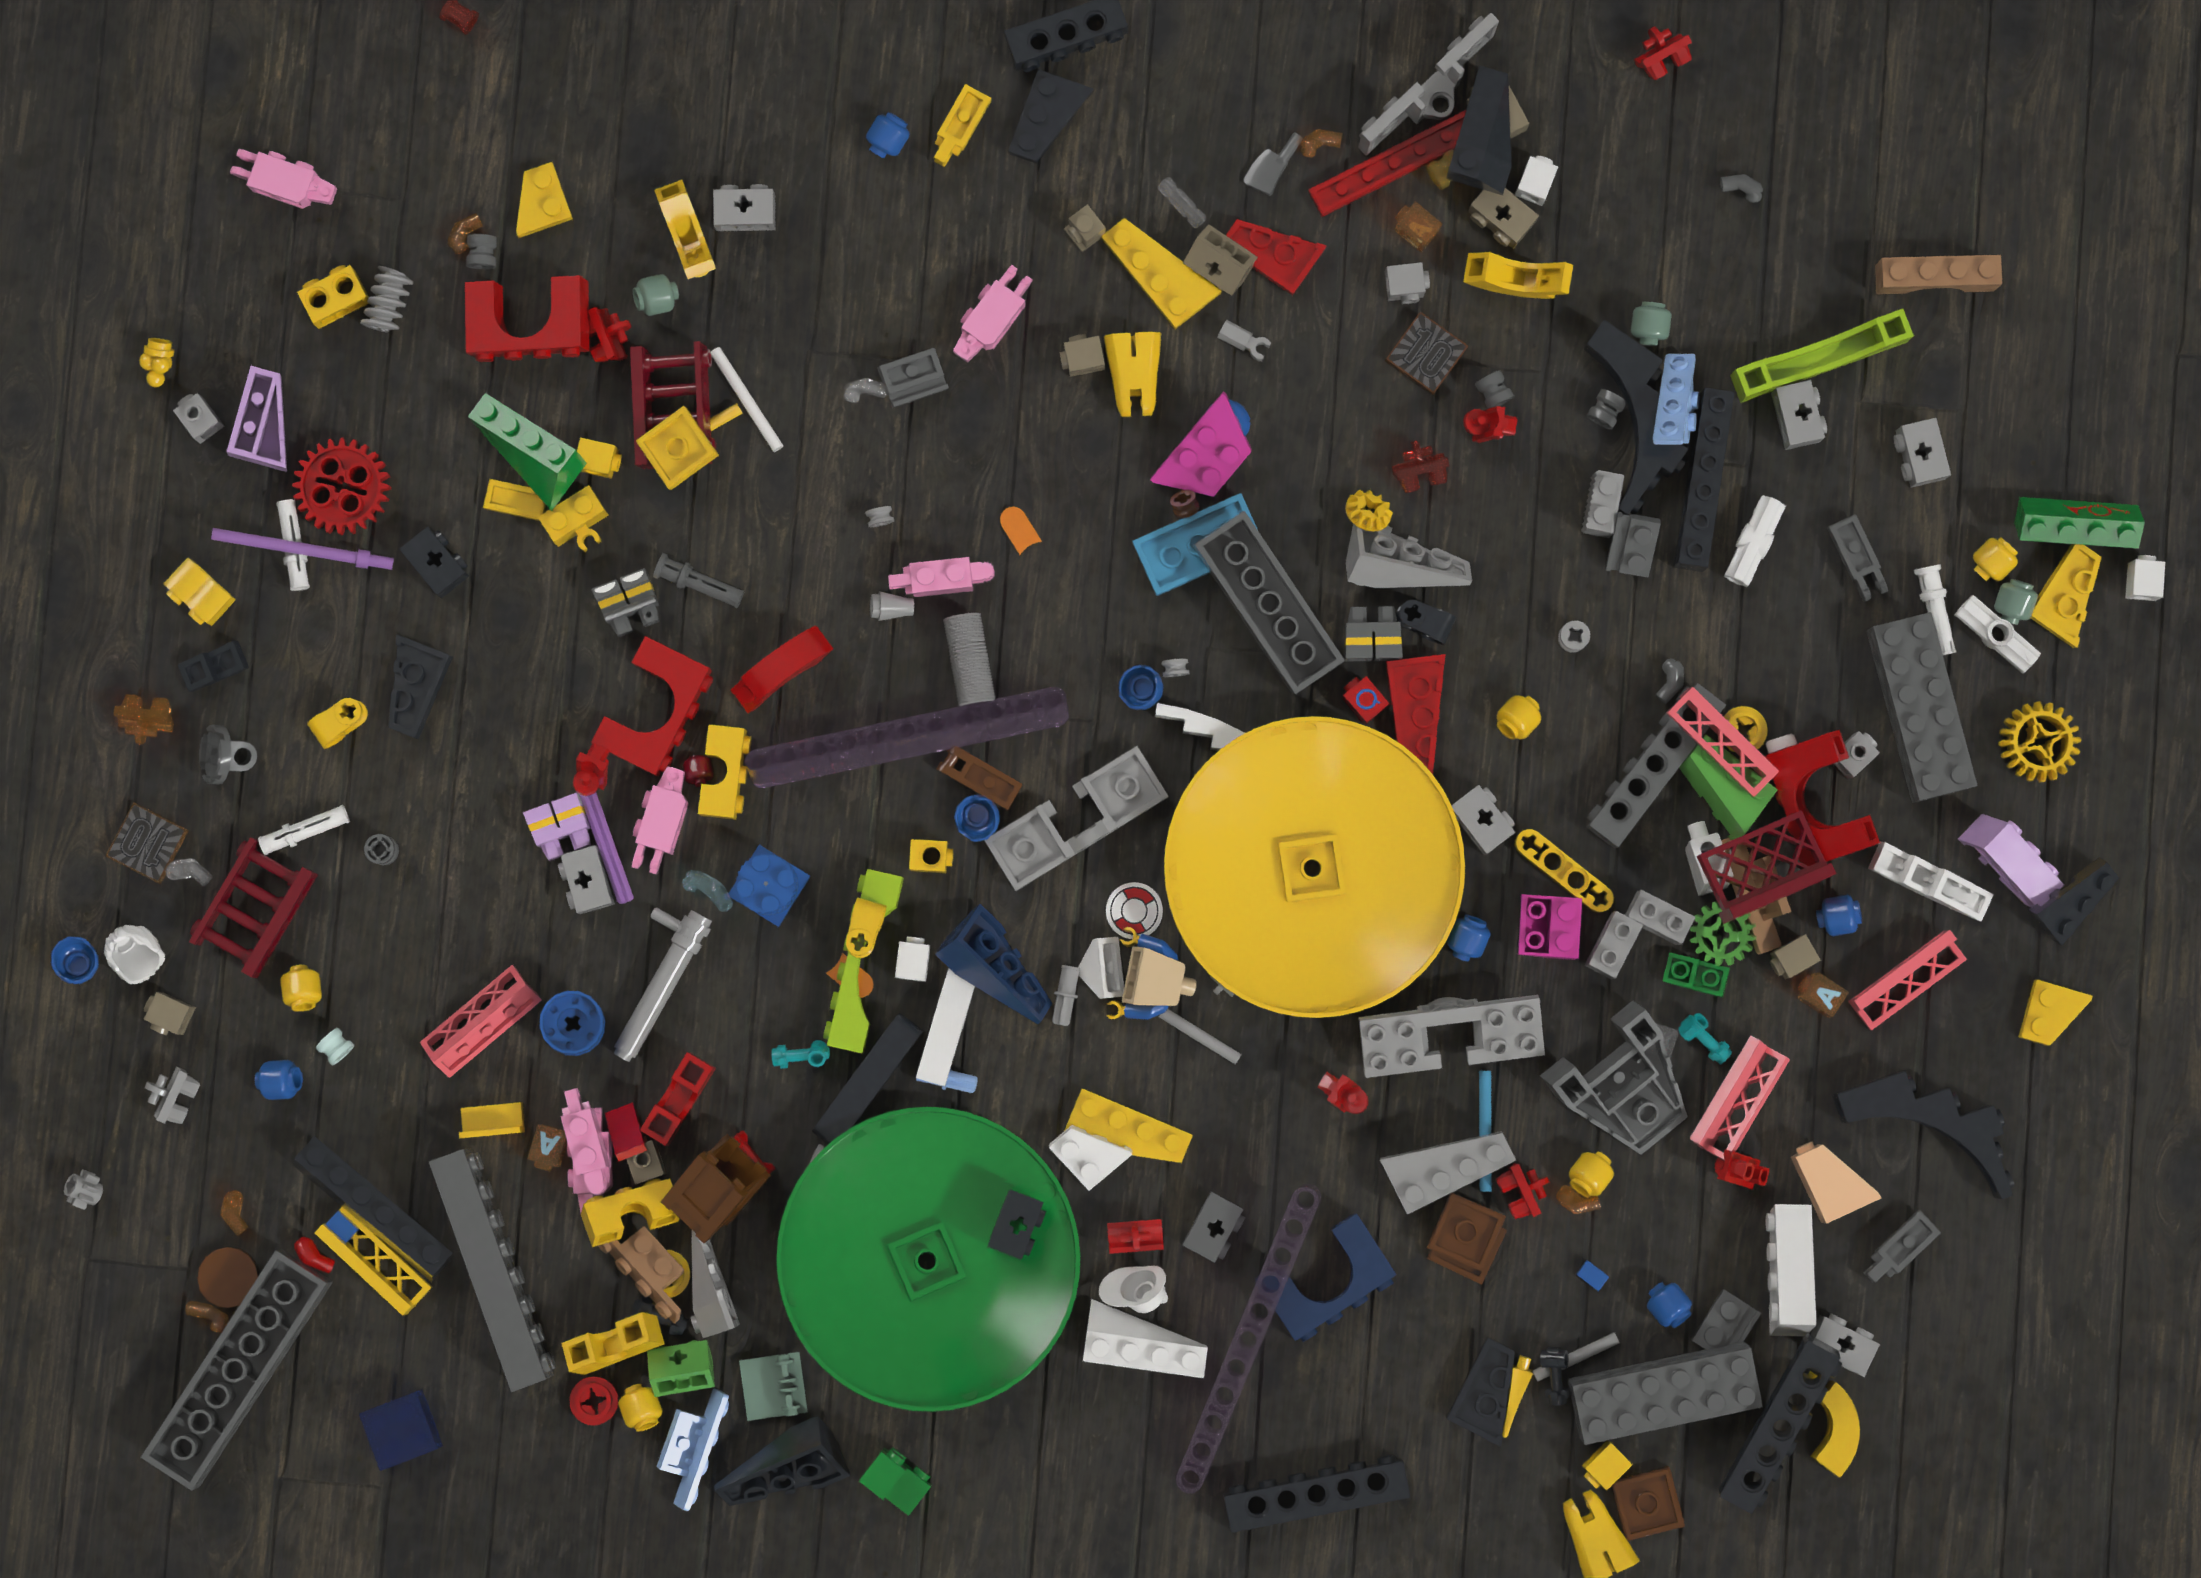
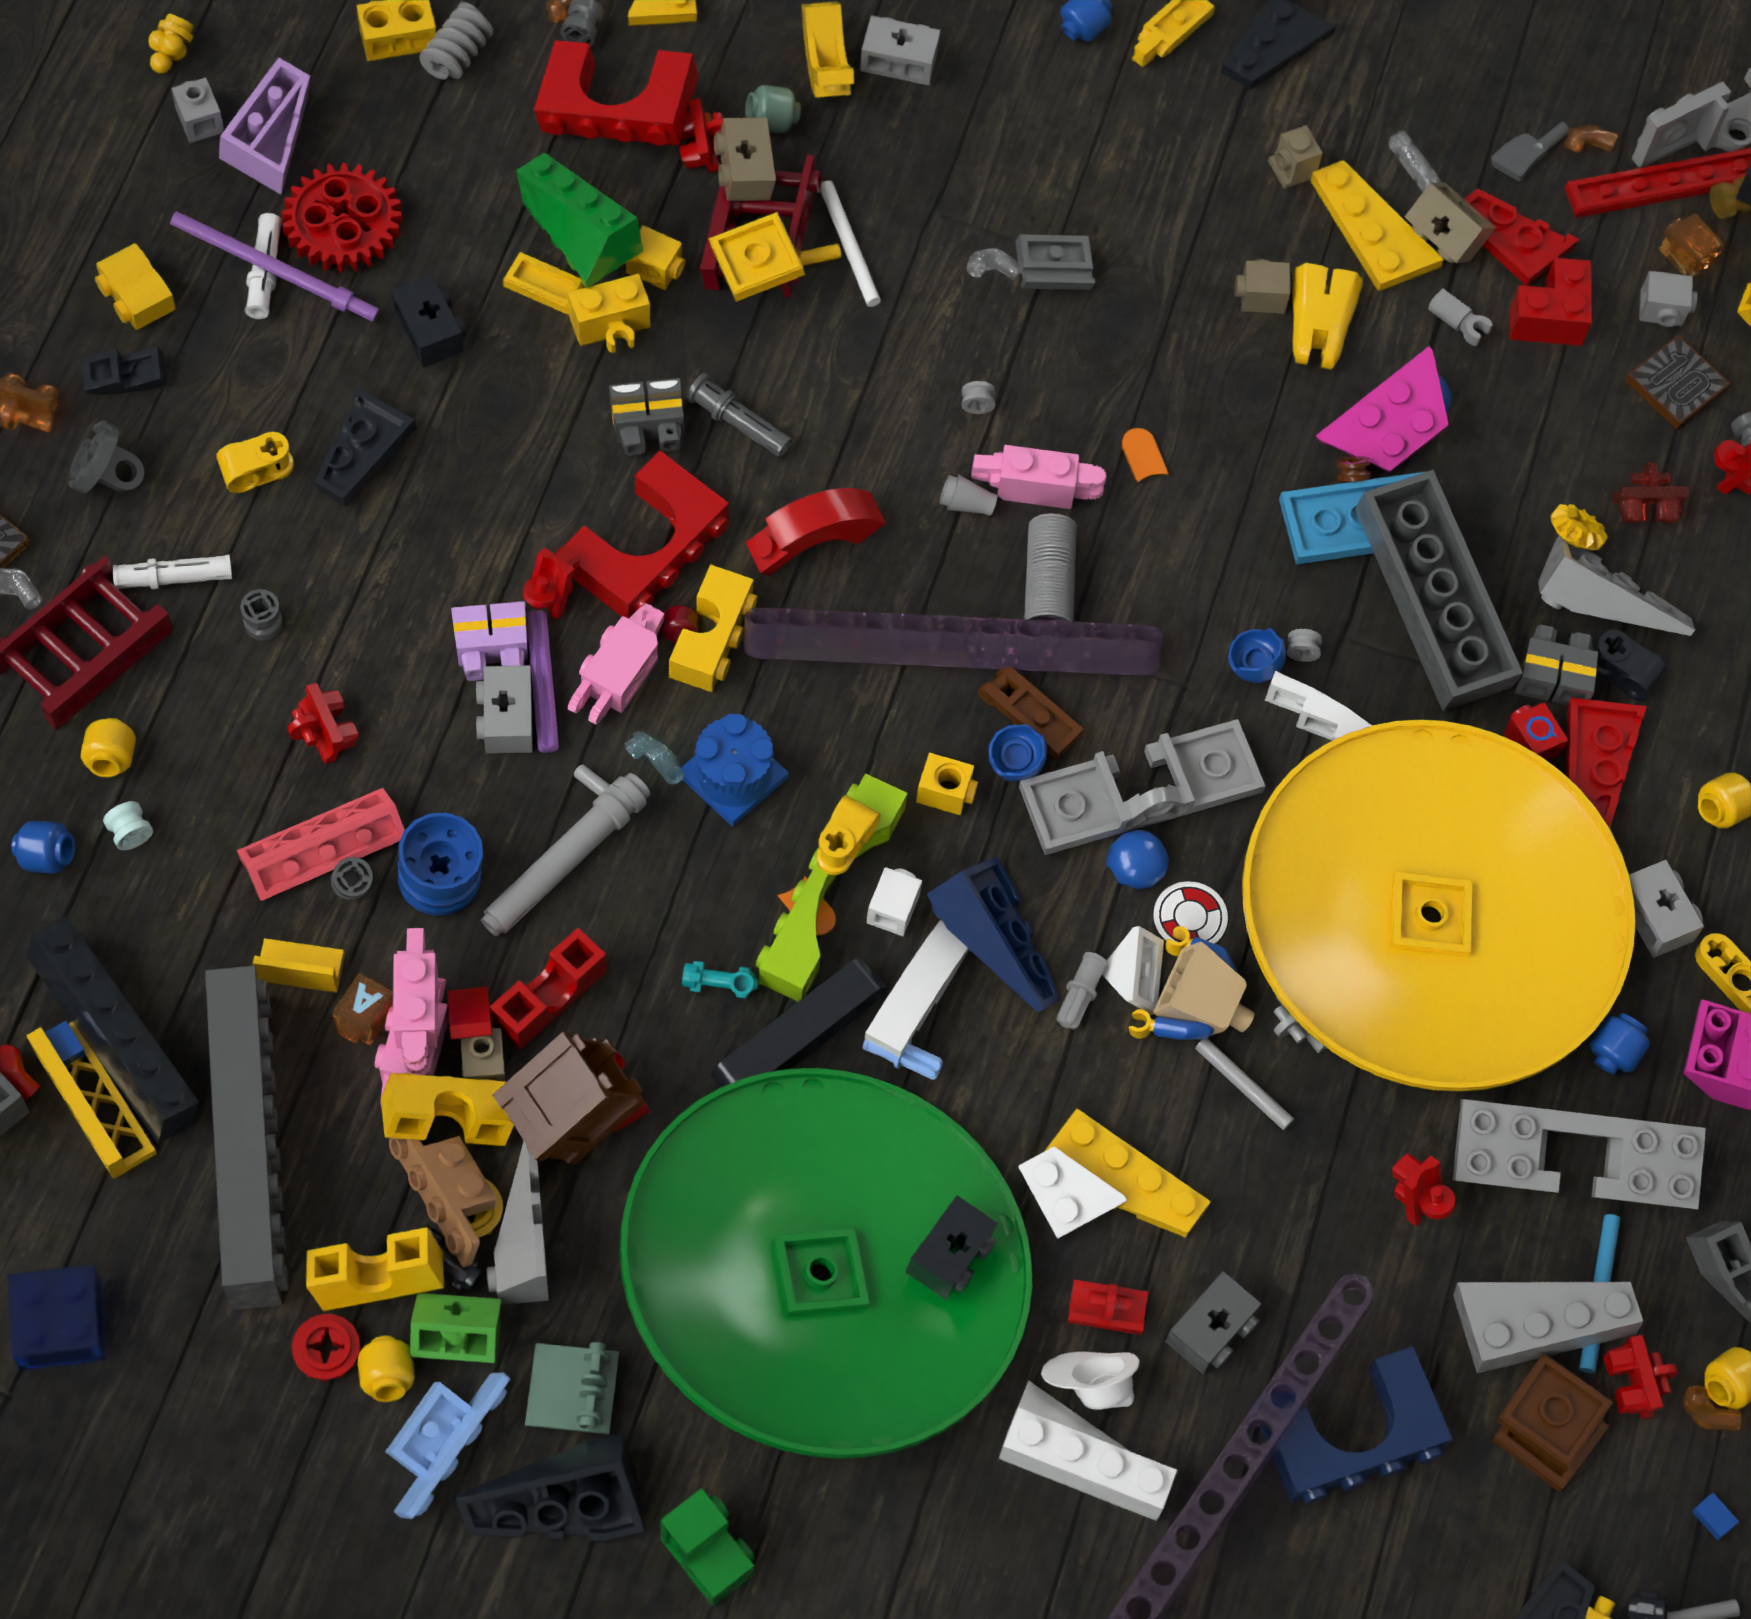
camera: 10 degrees right, 20 degrees down
bright pink hinge [953,265,1032,362] -> none
none -> red hips [287,683,358,764]
none -> dark grey wheel [331,857,373,901]
none -> dark tan brick [714,118,776,201]
none -> blue hair [1106,830,1169,890]
none -> red brick [1510,258,1592,346]

